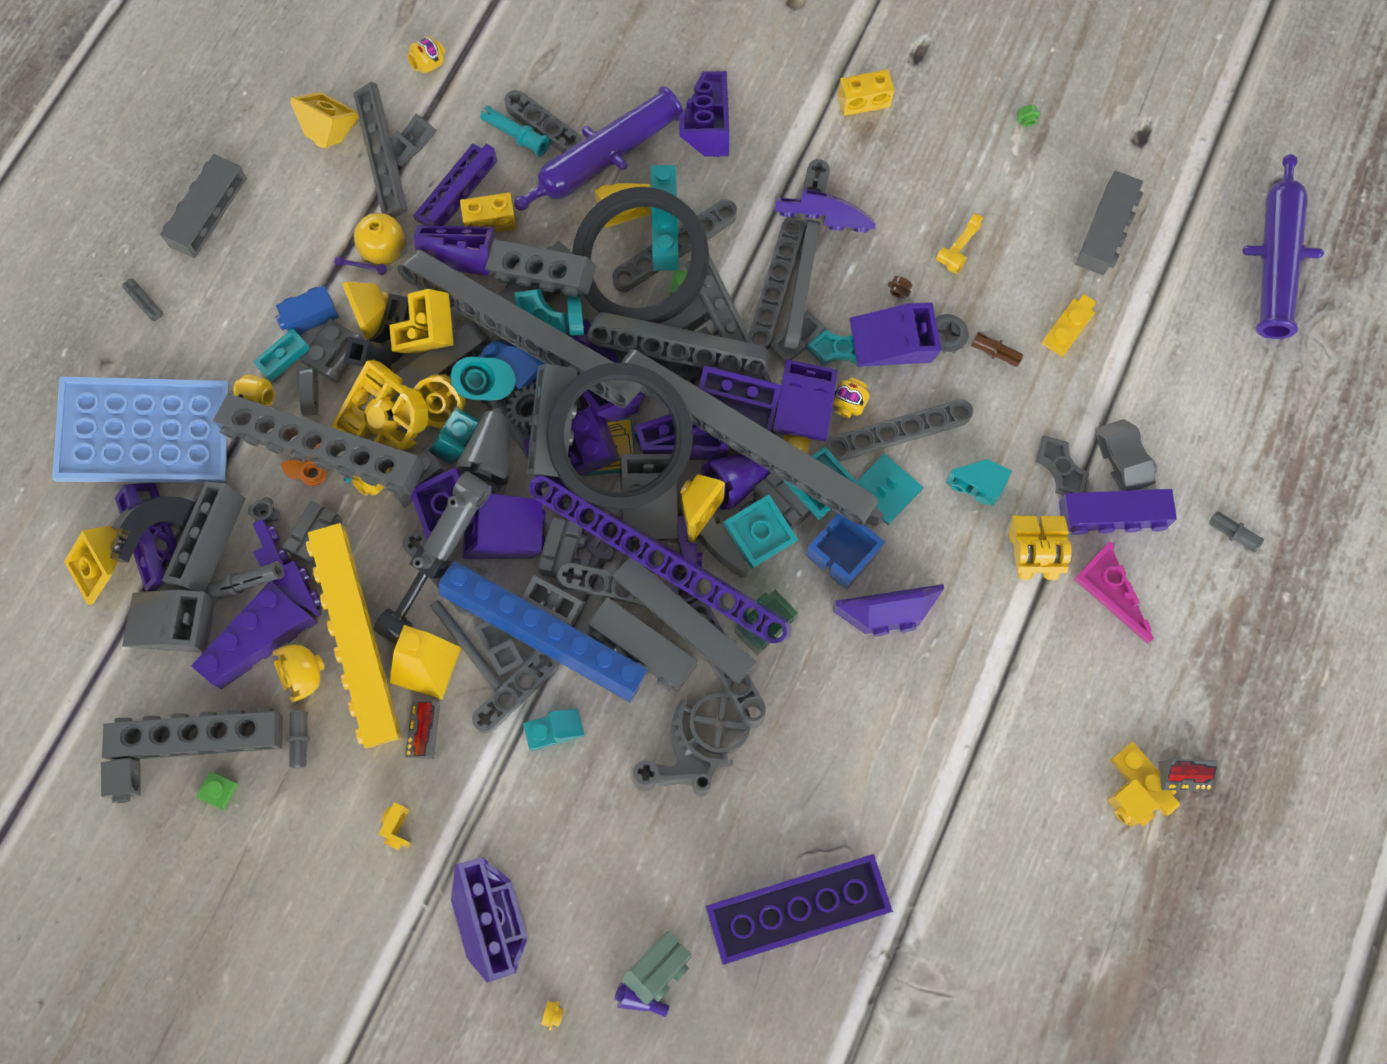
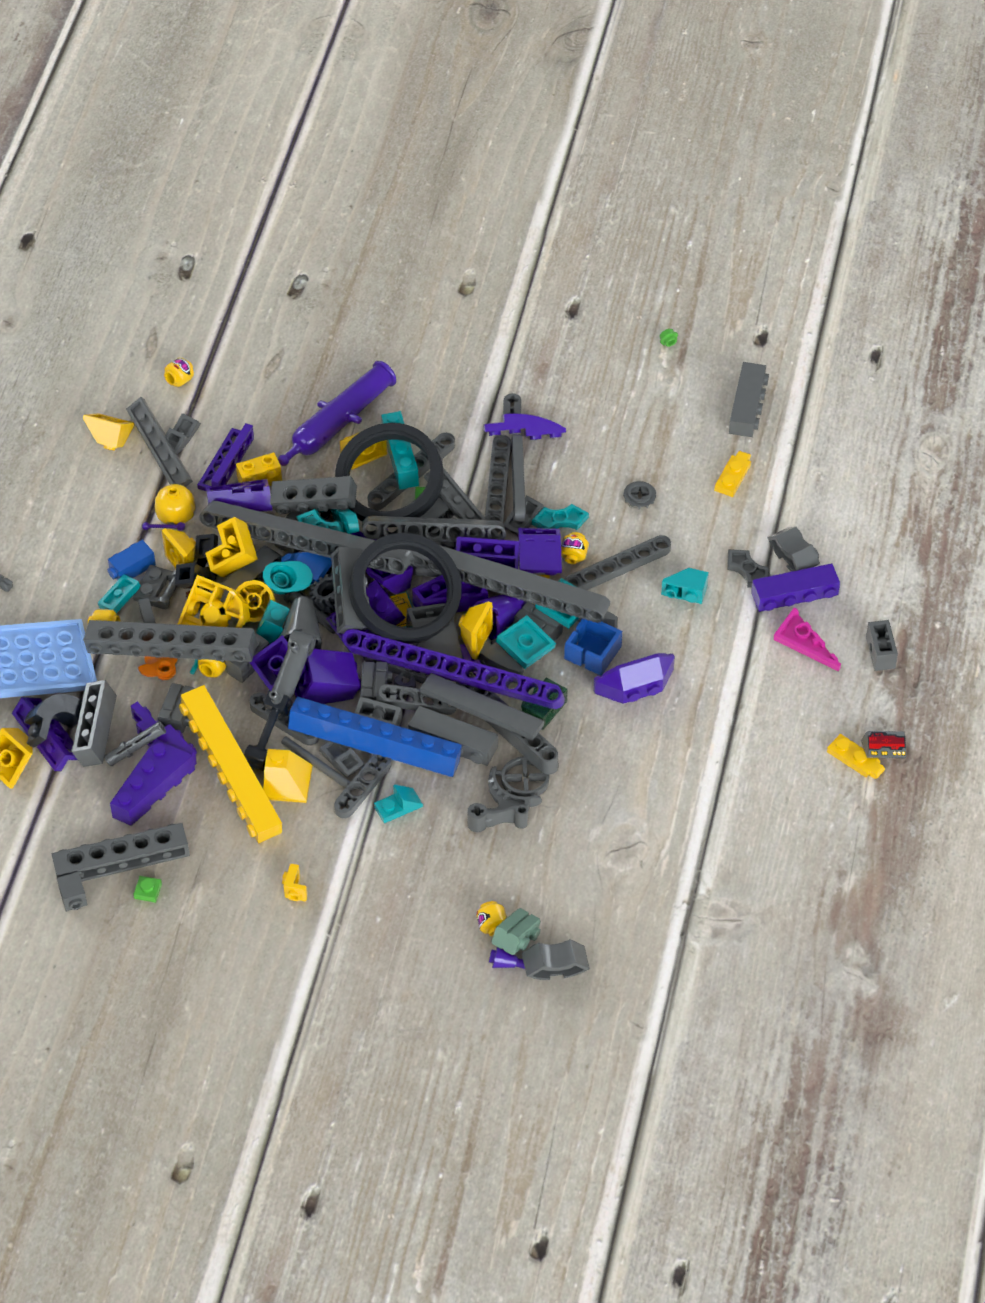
camera: 10 degrees left, 20 degrees down
dark grey slope [122,590,215,653] -> none
dark grey brick [160,154,247,258] -> none
dark grey plate [248,497,280,523] -> none
yellow cylinder [272,644,324,703] -> none
dark grey axle [287,711,310,769] -> none
slope [405,701,440,759] -> none
dark purple wedge [451,857,528,983] -> none
teal pin [480,105,550,157] -> none
dark grey beam [504,90,582,153] -> none
yellow plate [541,1001,564,1031] -> none
dark purple wedge [679,71,730,157] -> none
dark purple brick [705,854,893,965] -> none
yellow brick [837,69,894,116] -> none
dark purple slope [849,302,942,367] -> none
teal piece [857,453,924,525] -> none
reddish brown plate [888,276,913,299] -> none
yellow brick [936,213,984,275] -> none
reddish brown axle [971,331,1023,367] -> none
yellow hips [1008,515,1071,580] -> none
yellow brick [1107,779,1160,827] -> none
dark grey axle [1209,512,1264,553] -> none
dark purple piece [1242,154,1324,339] -> none
none -> yellow head [476,901,507,937]
none -> dark grey brick [522,939,590,980]
none -> dark grey brick [866,620,898,671]

